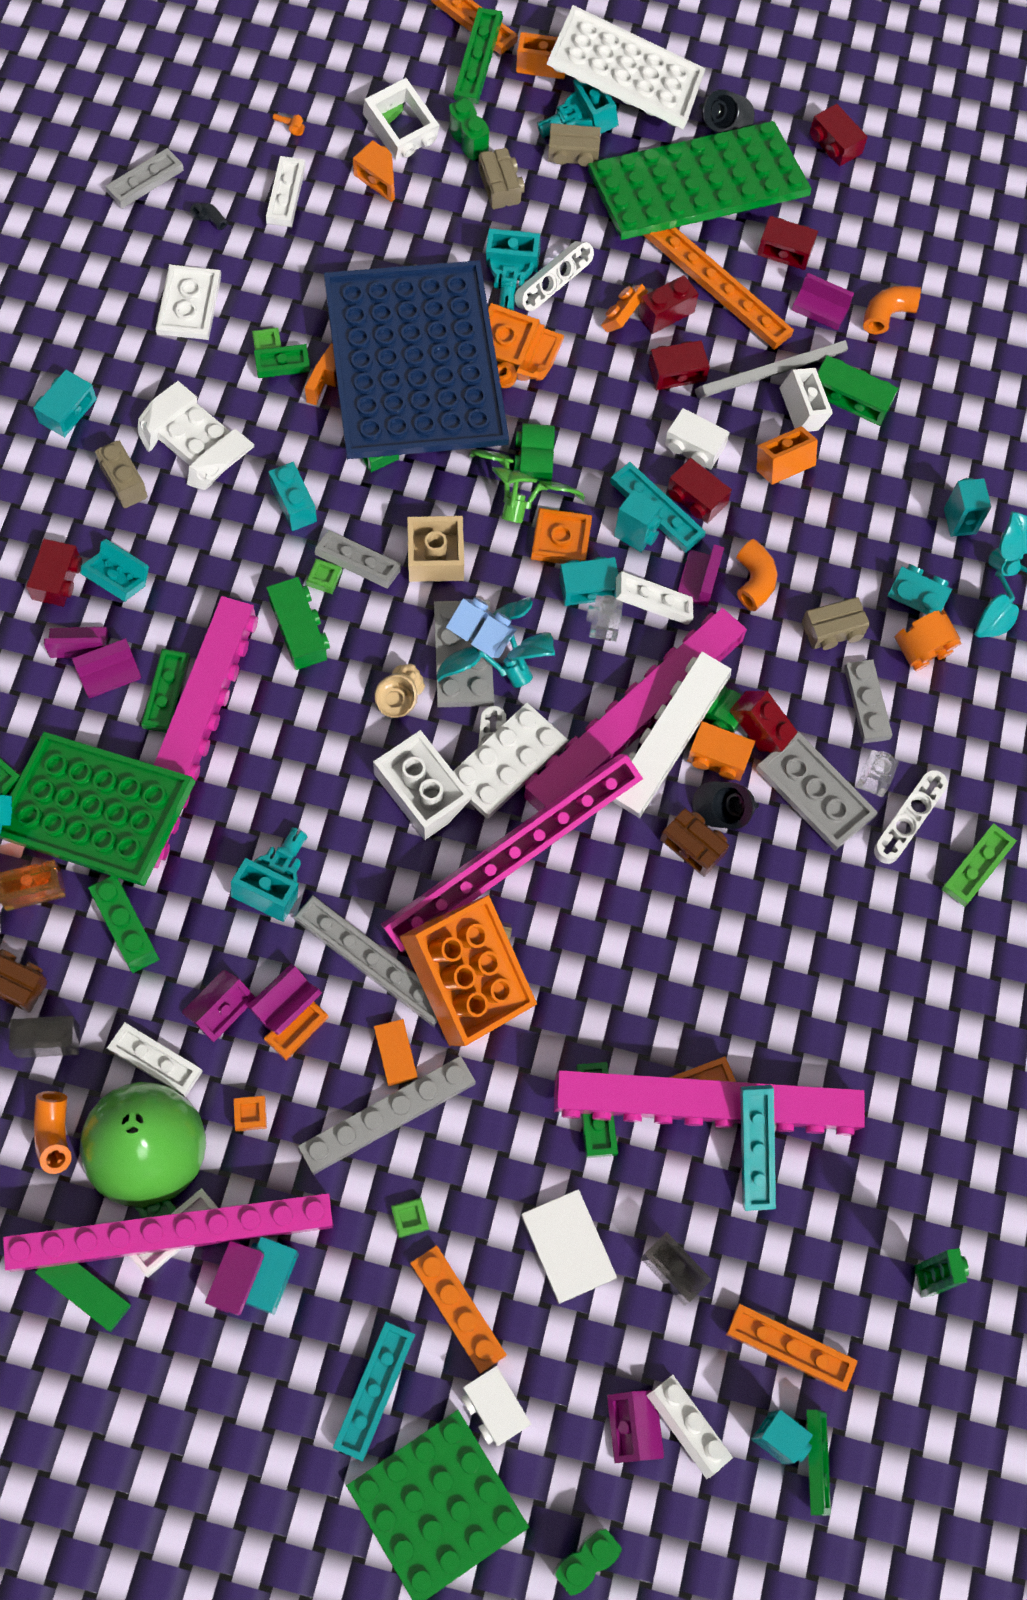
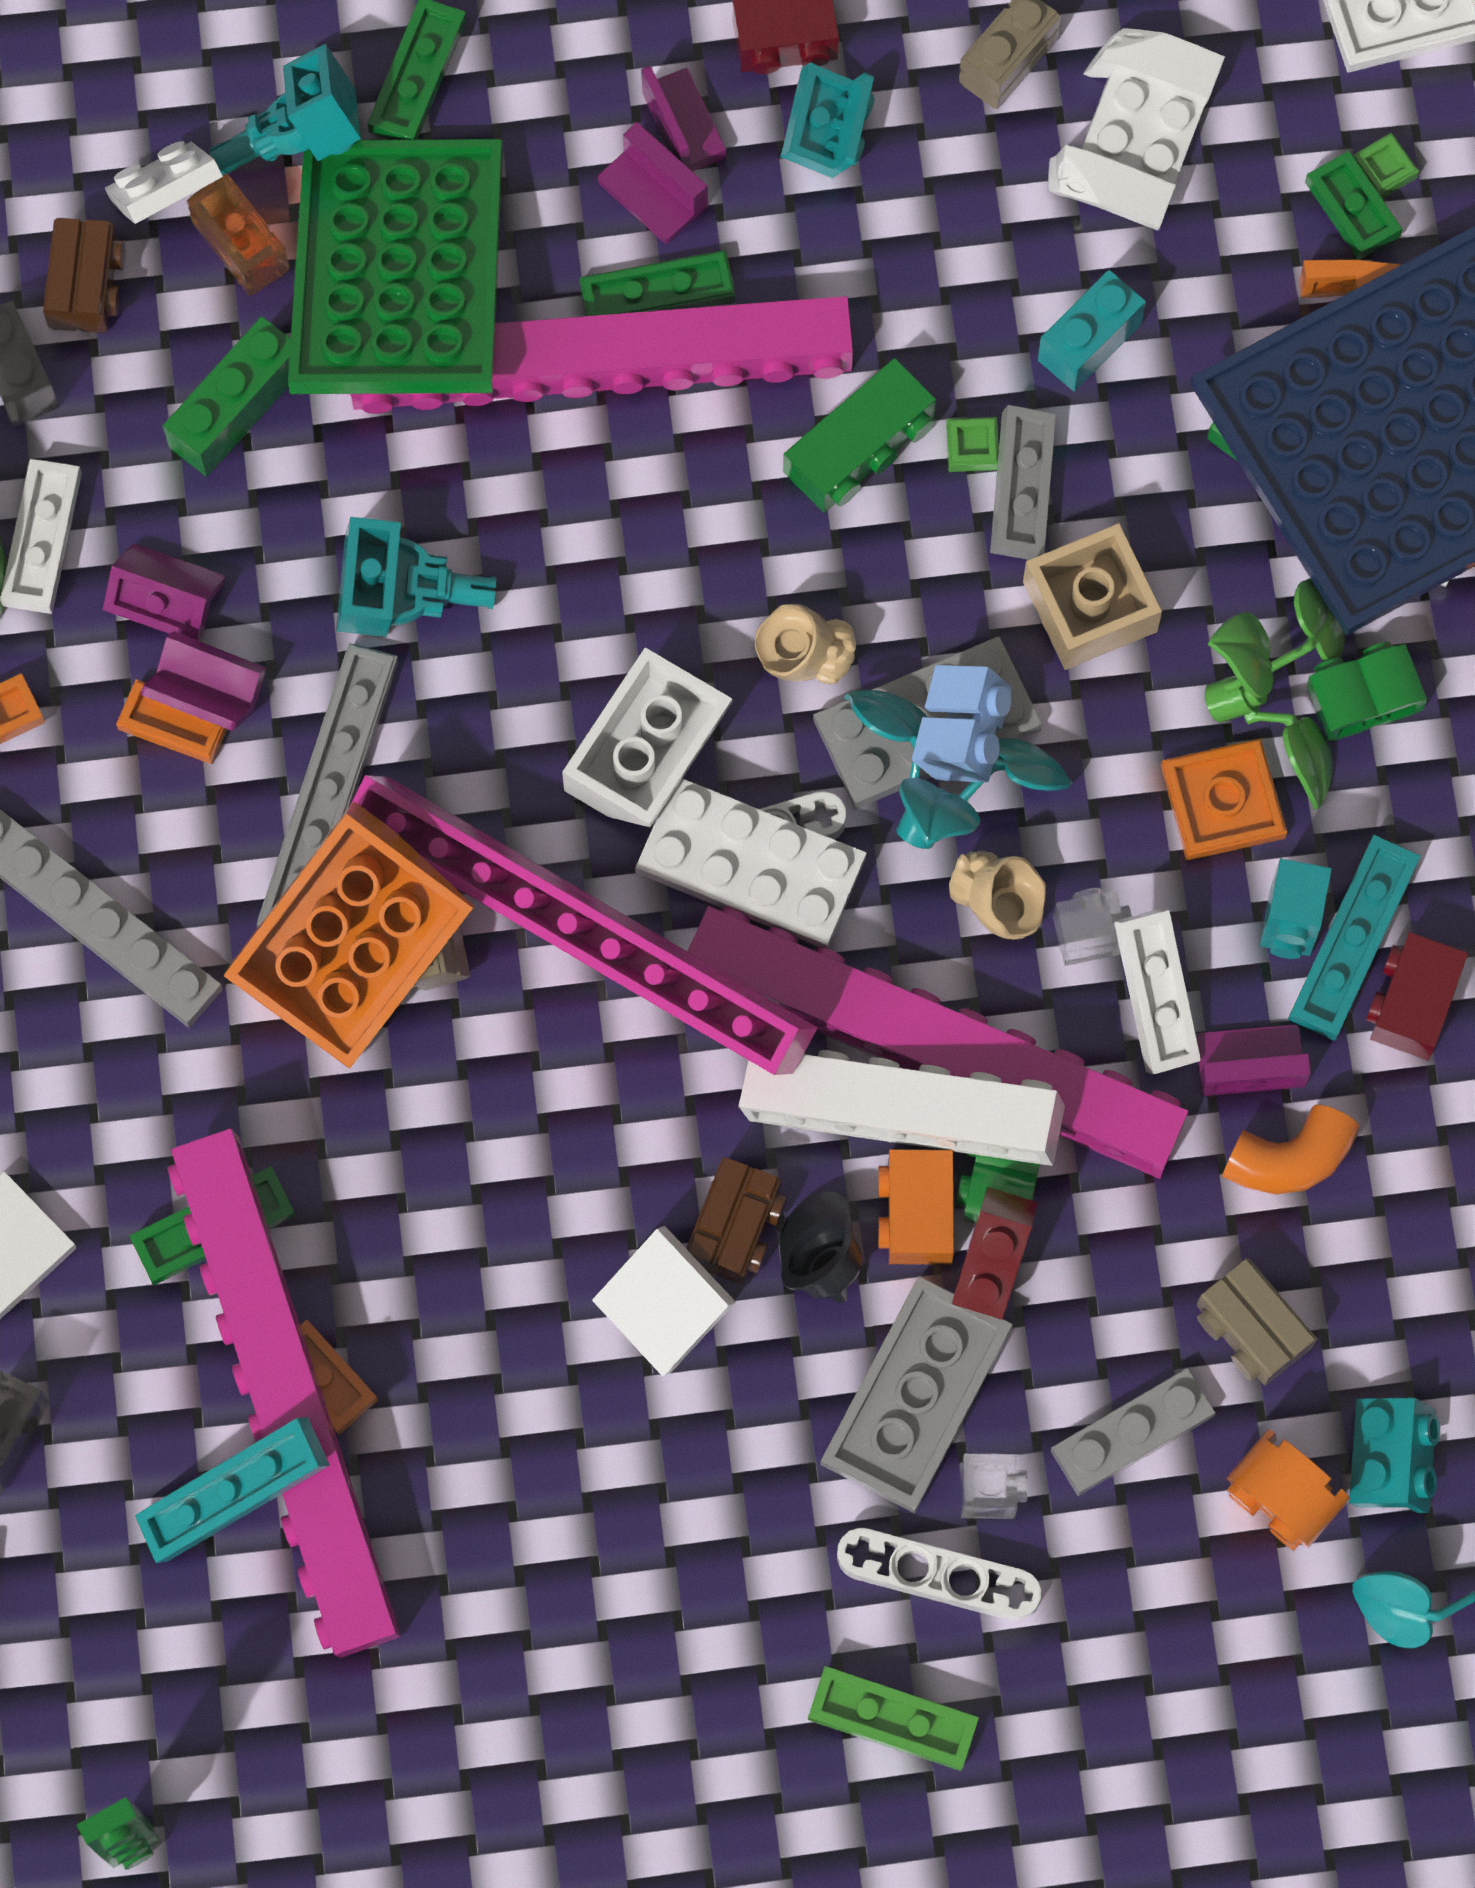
camera: 75 degrees right, 5 degrees up
orange tile [374,1019,418,1087] -> none
teal brick [559,557,618,606] -> none
none -> white tile [592,1226,736,1376]
none -> tan hair [949,850,1046,940]

